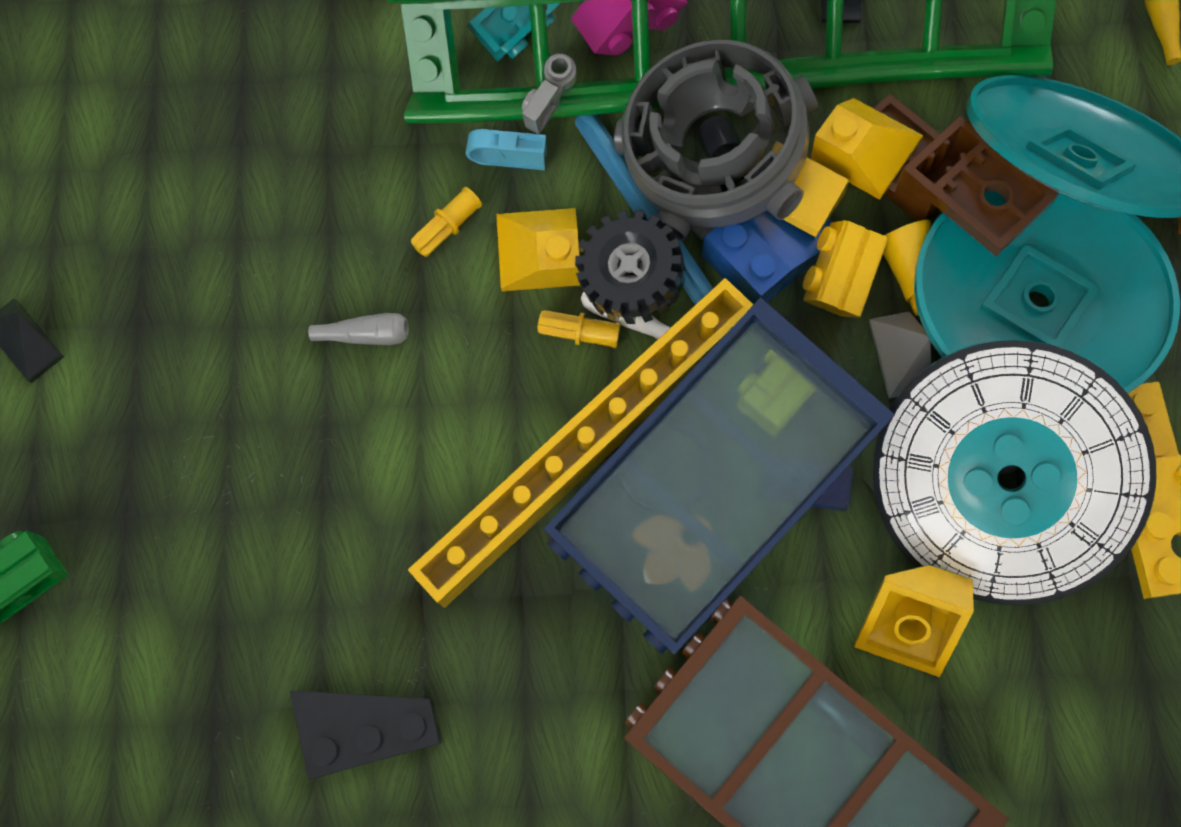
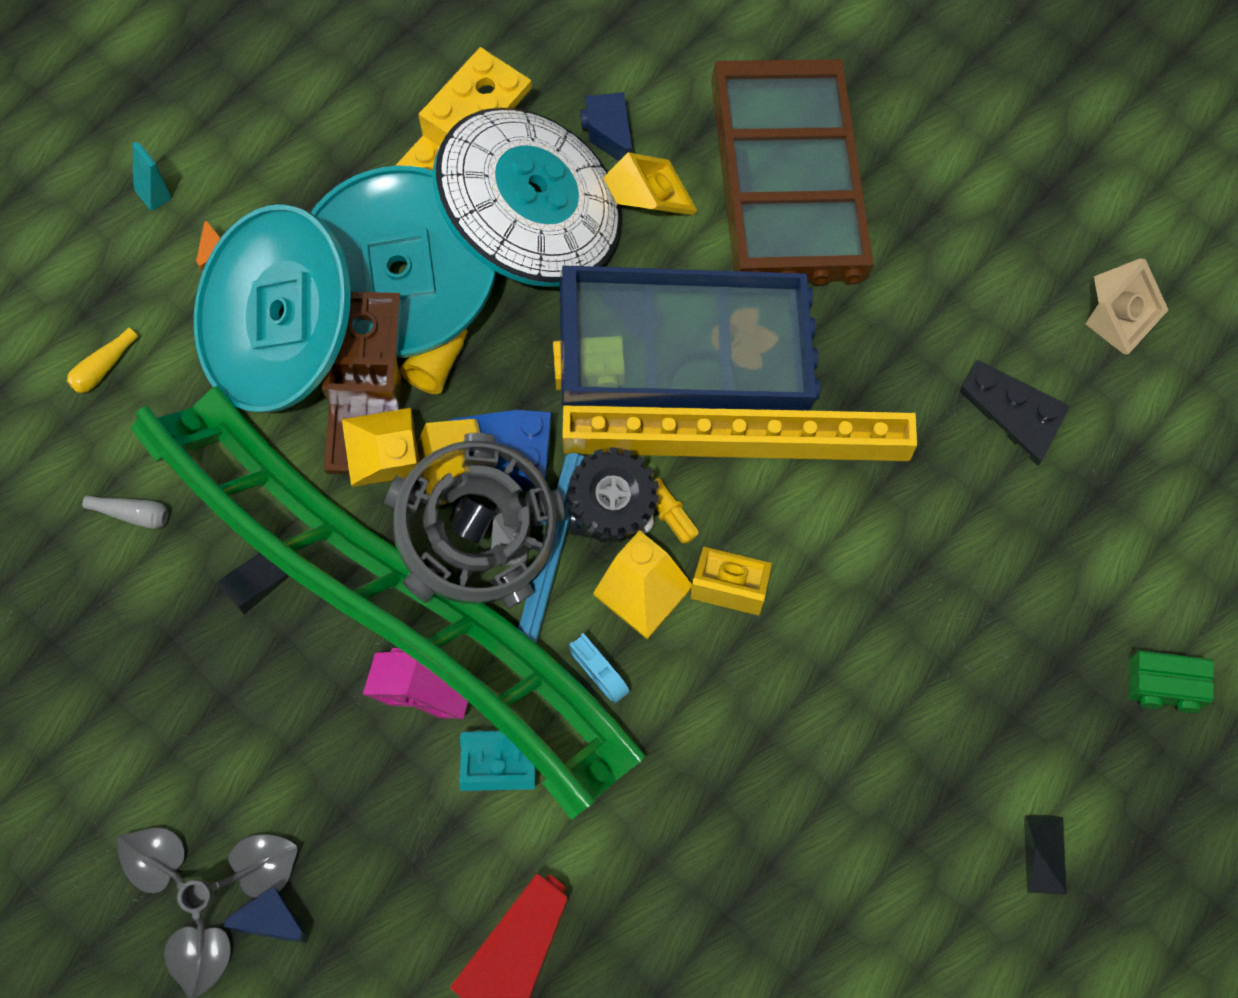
camera: 140 degrees left, 5 degrees down
light grey piece [308,313,409,345] -> none
yellow axle [411,187,482,257] -> none
light grey plate [521,54,577,134] -> none
yellow brick [803,220,888,318] -> none
light grey slope [868,311,931,399] -> none
none -> dark blue slope [580,92,632,162]
none -> yellow slope [690,547,772,616]

